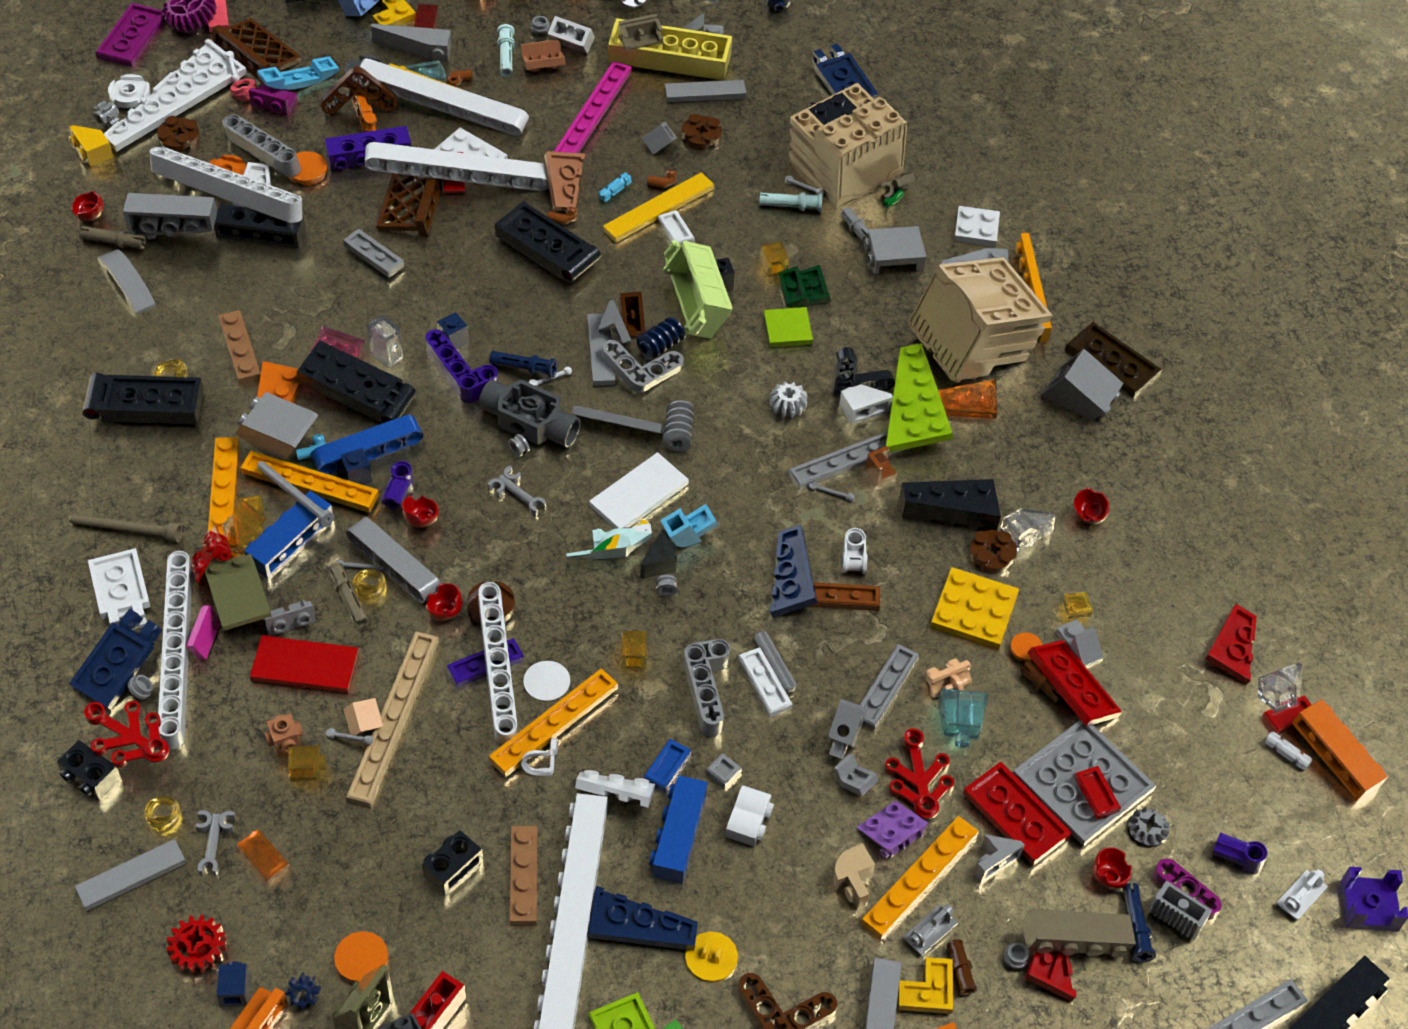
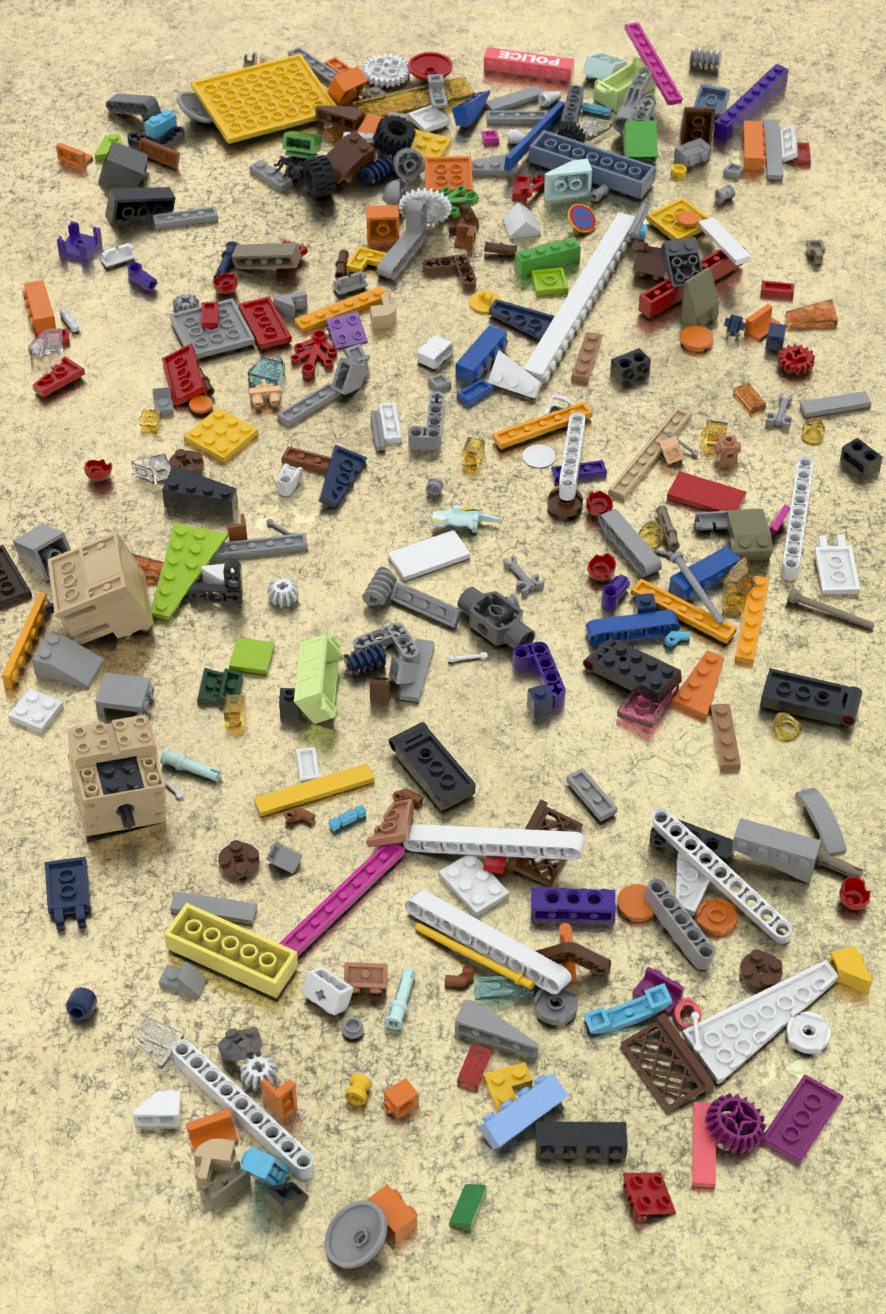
camera: 160 degrees left, 5 degrees down
dark blue tile [69,608,162,710] -> none
red plant [84,701,170,768] -> none
light grey gear [93,100,119,127] -> none
light grey plate [128,675,153,699] -> none
red hinge [191,525,231,582] -> none
light grey slope [235,392,318,461] -> none
clear brick [367,315,403,368] -> none
dark blue pin [489,350,558,378] -> none
dark tan hinge [618,14,663,51] -> none
pearl dark grey slope [640,529,677,579] -> none
medium azure brick [660,504,719,547] -> none
light grey plate [1004,943,1031,969] -> none
light grey brick [1149,881,1213,940] -> none
magenta beam [1154,859,1222,920] -> none

